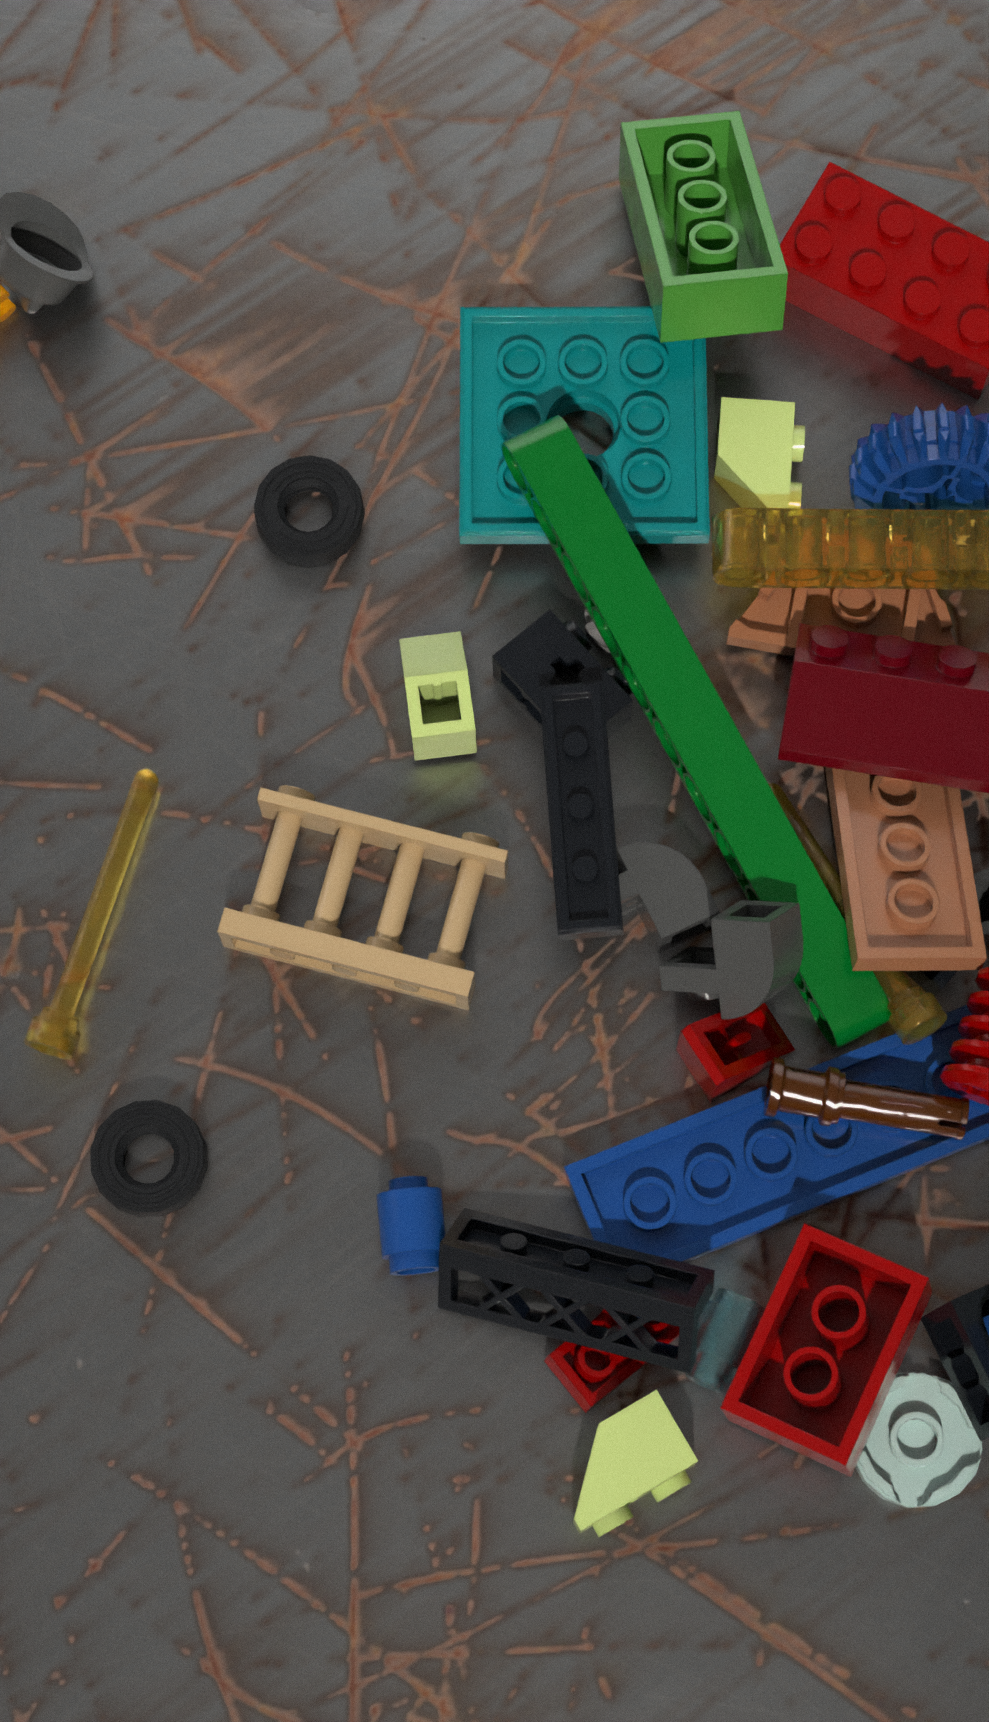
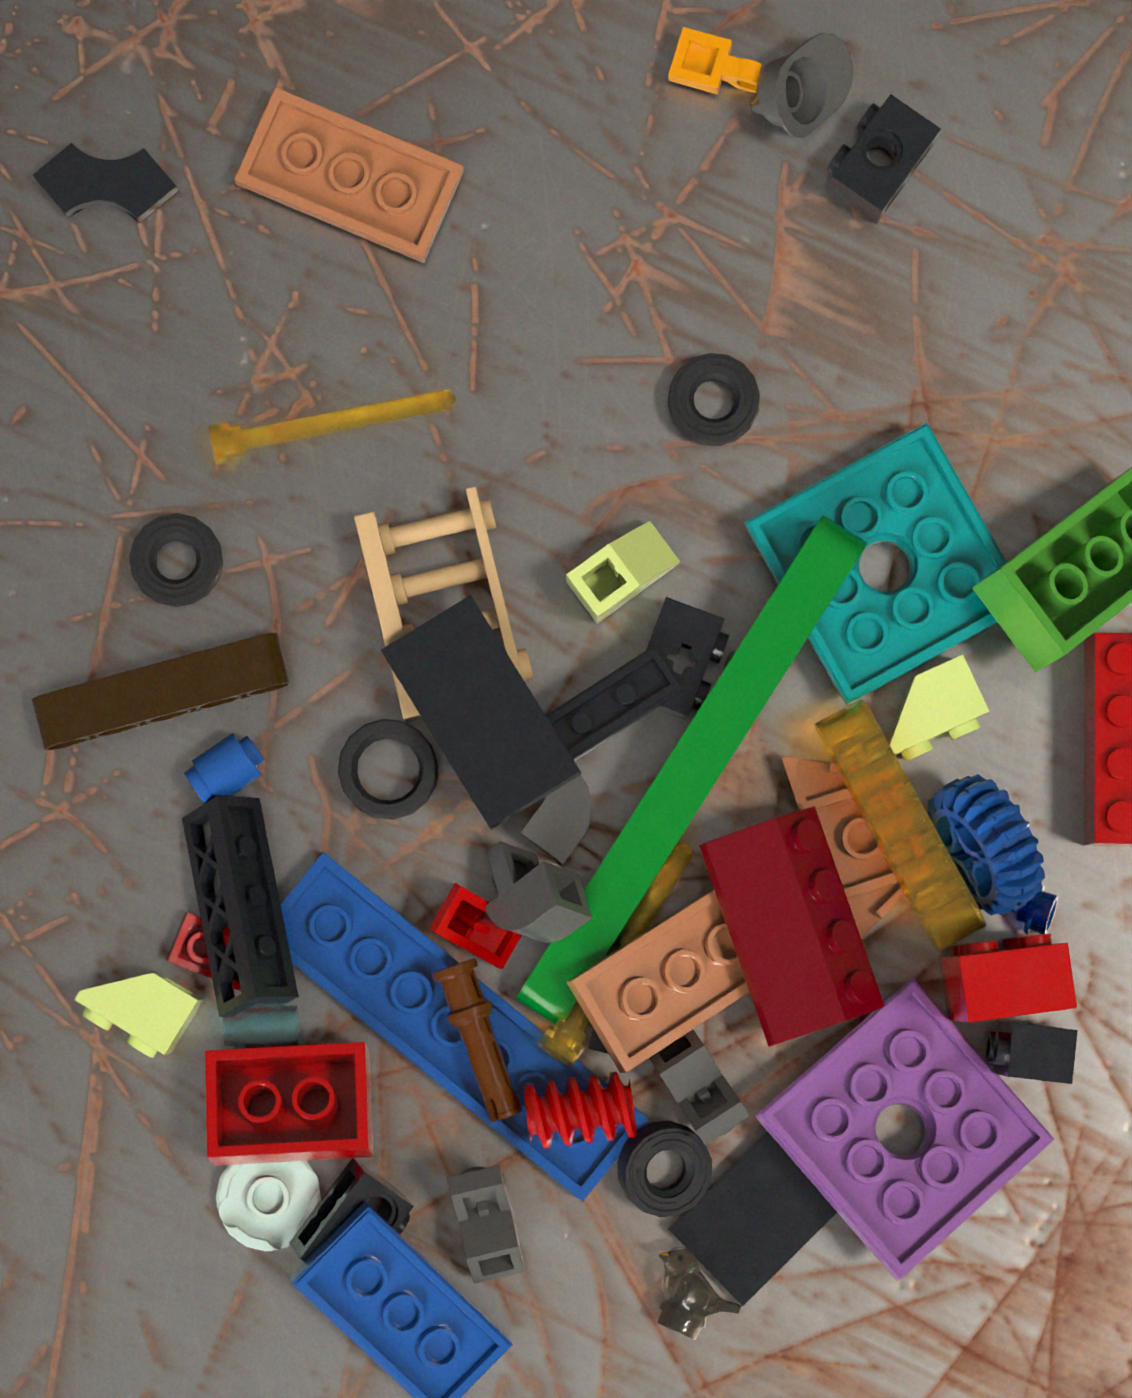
camera: 60 degrees right, 10 degrees up
none -> dark brown beam [32,633,291,751]
none -> black tyre [338,719,438,820]
none -> black tile [381,595,582,830]
none -> black brick [827,94,941,224]

